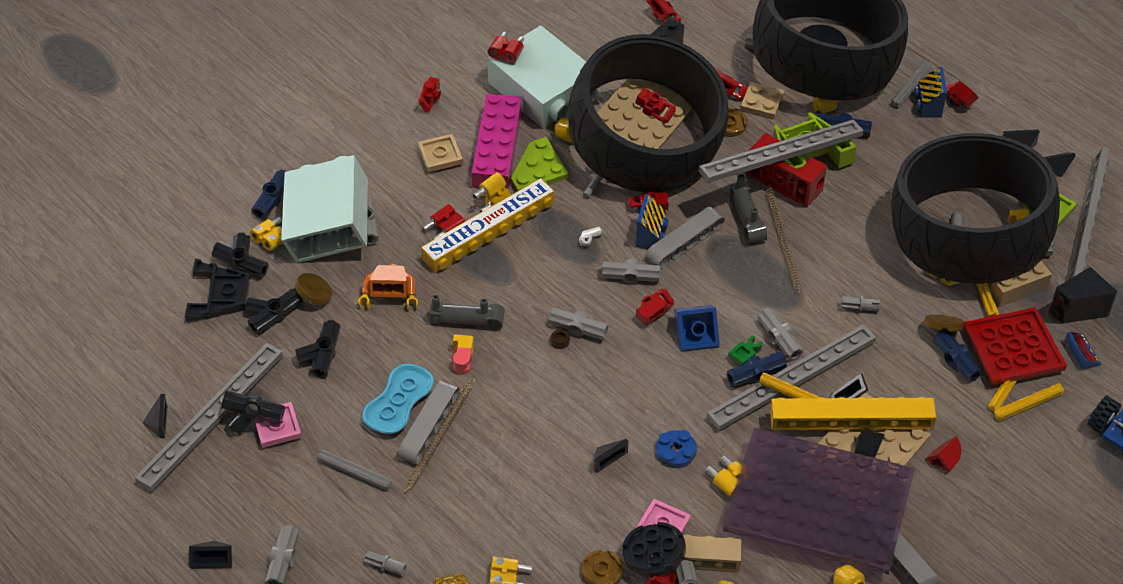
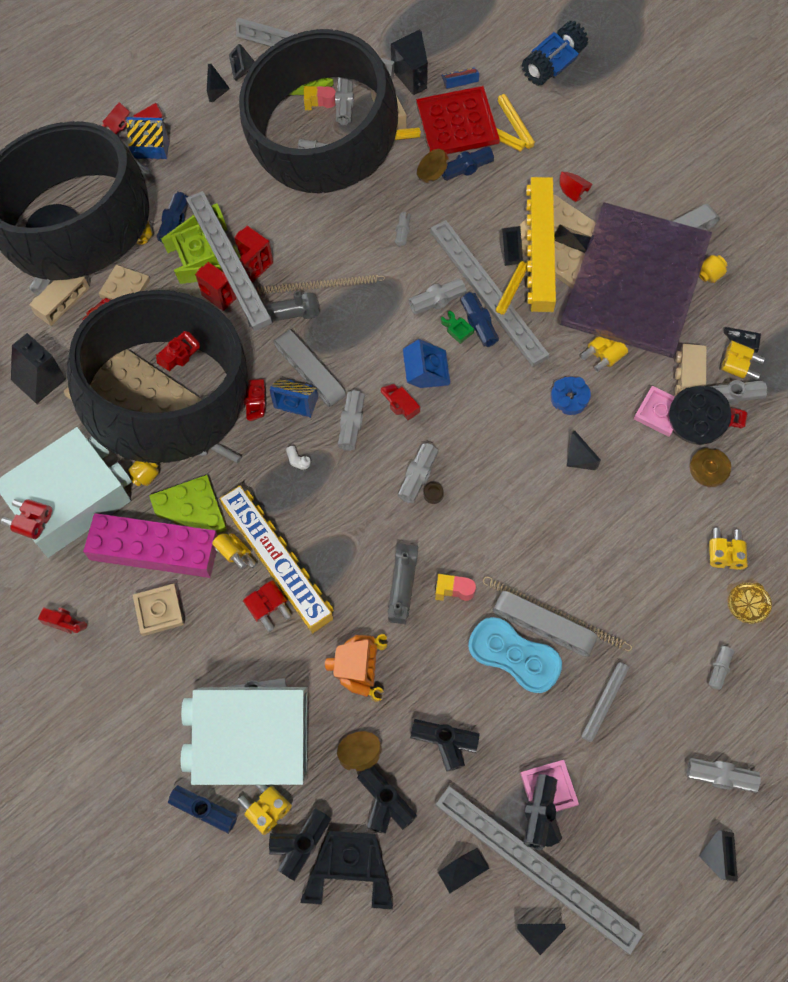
camera: 85 degrees left, 15 degrees up
none -> tan brick [29,277,90,326]
none -> red piece [102,102,130,134]
none -> black slope [438,848,489,894]

